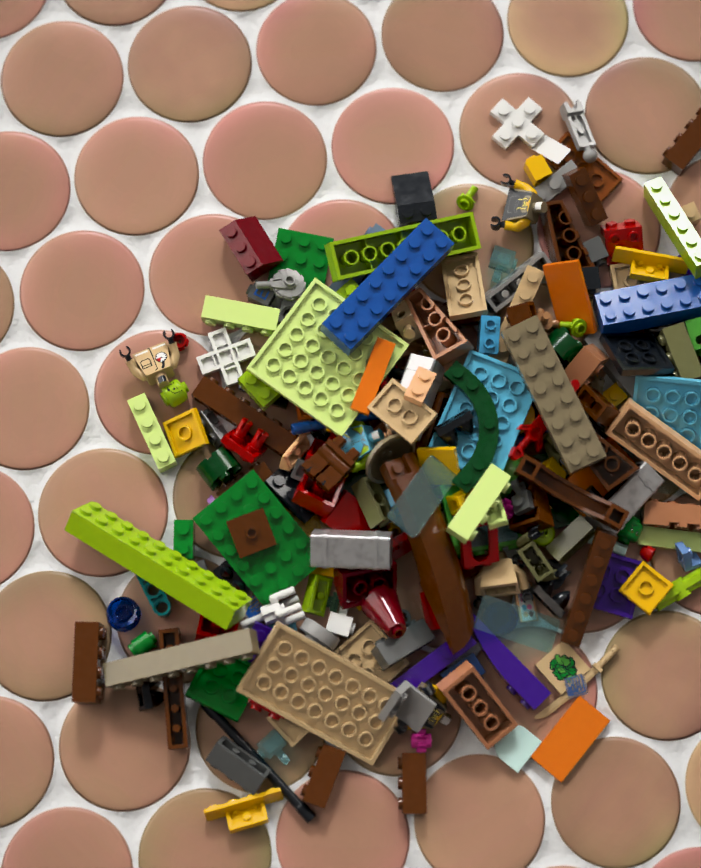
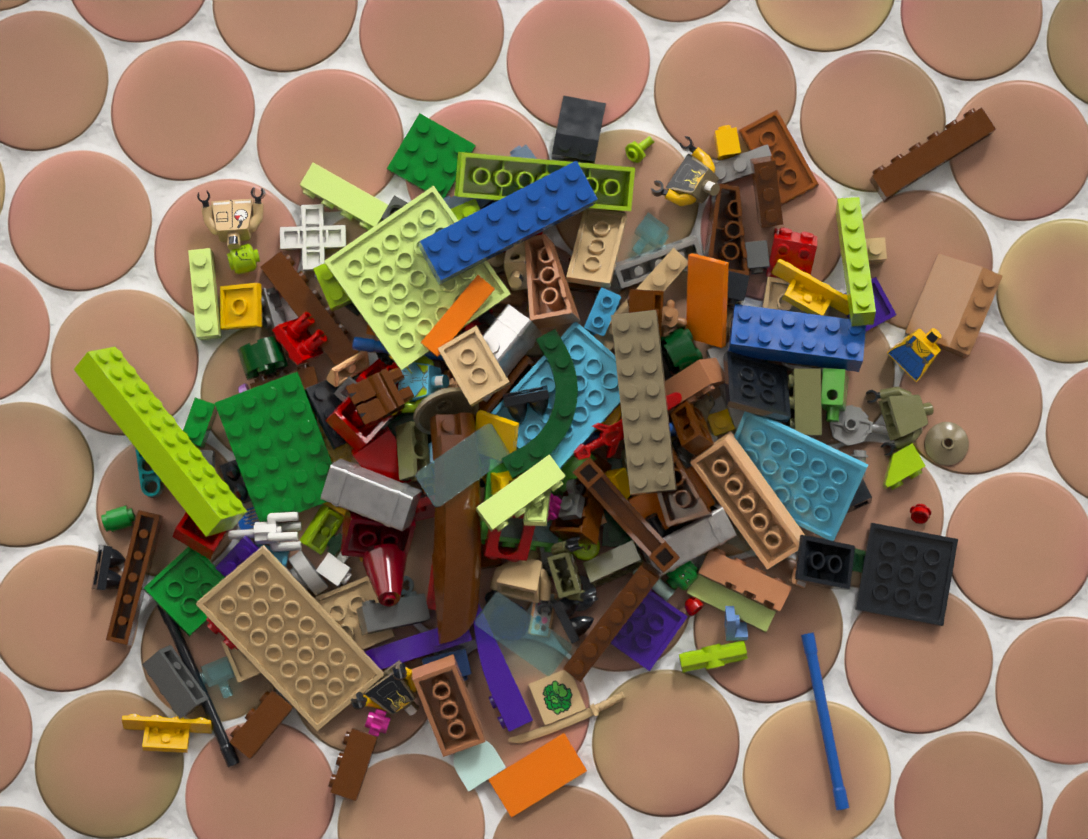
camera: 20 degrees right, 5 degrees up
reddish brown brick [72,622,107,704] -> none
brick [103,628,260,691] -> none
clear blue piece [106,596,141,632] -> none
red plate [174,333,189,351] -> none
dark red slope [219,216,284,282] -> none
reddish brown plate [226,508,277,558] -> none
dark grey brick [246,280,276,307] -> none
light grey piece [255,268,306,301] -> none
light grey bracket [378,680,437,733] -> none
light nougat plate [403,366,437,407] -> none
white plate [490,97,545,150] -> none
white sticker [532,135,571,164] -> none
light grey plate [560,100,598,163] -> none
lime plate [560,318,587,337] -> none
clear tile [564,673,588,699] -> none
yellow tile [618,561,674,616] -> none

